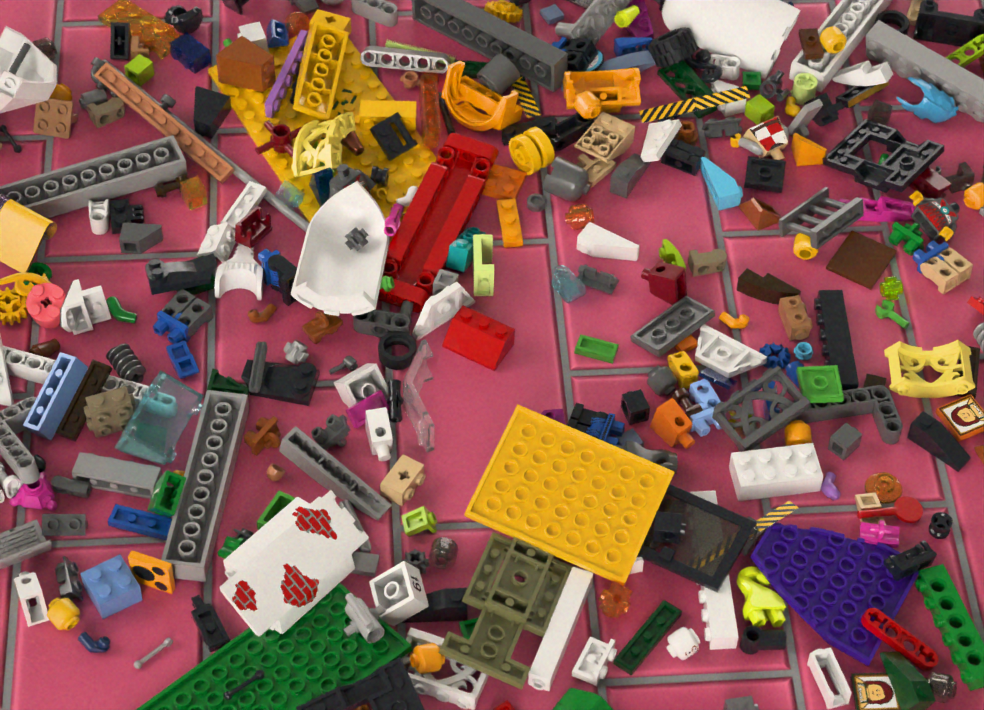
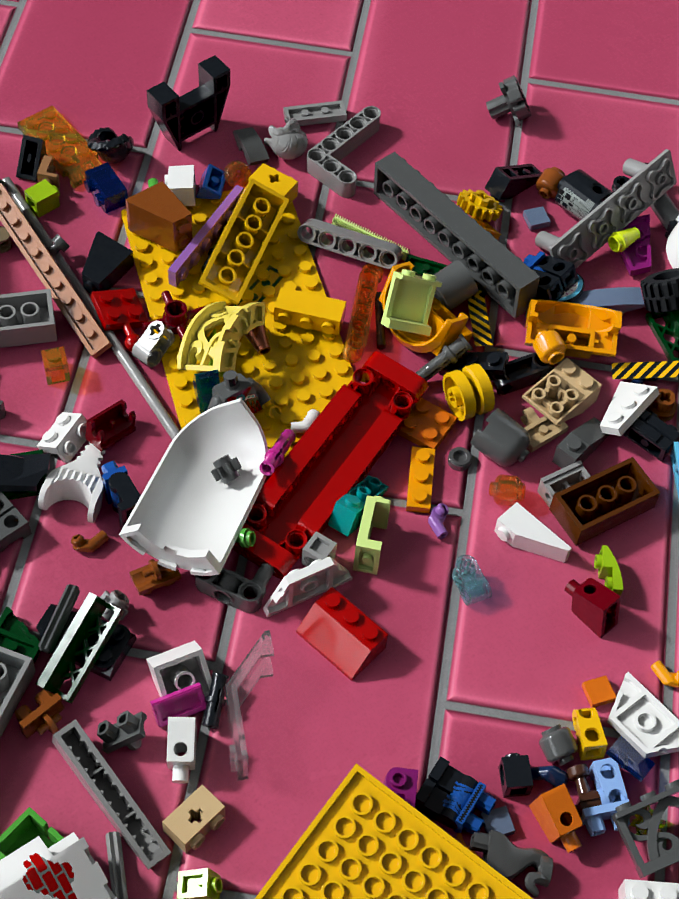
camera: 10 degrees right, 5 degrees up
dark brown bar [154,174,191,198] -> none
white plate [221,181,267,230] -> none
nougat hinge [267,463,285,481] -> none
clear light blue bracket [274,180,305,209] -> none
dark grey hand [328,356,358,375] -> none
black plate [369,112,418,161] -> none
black wheel [370,166,389,187] -> none
black tyre [378,331,417,370] -> none
nougat plate [400,71,421,89] -> none
bright green tile [574,334,619,364] -> none
dark grey hinge [575,264,619,295] -> none
blue slope [614,37,653,57] -> none
dark grey tile [630,295,715,357] -> none
dark tan leg [688,249,727,277] -> none
none -> dark green fence [36,592,124,704]
none -> red plate [90,288,148,351]
none -> light grey piece [132,321,175,367]
none -> yellowish green panel [381,269,442,336]
none -> dark grey pin [416,333,473,381]
none -> medium lavender arm [428,503,449,539]
none -> dark blue arm [530,765,568,787]
none -> light grey hinge [537,460,591,508]
none -> reddish brown brick [549,457,661,546]

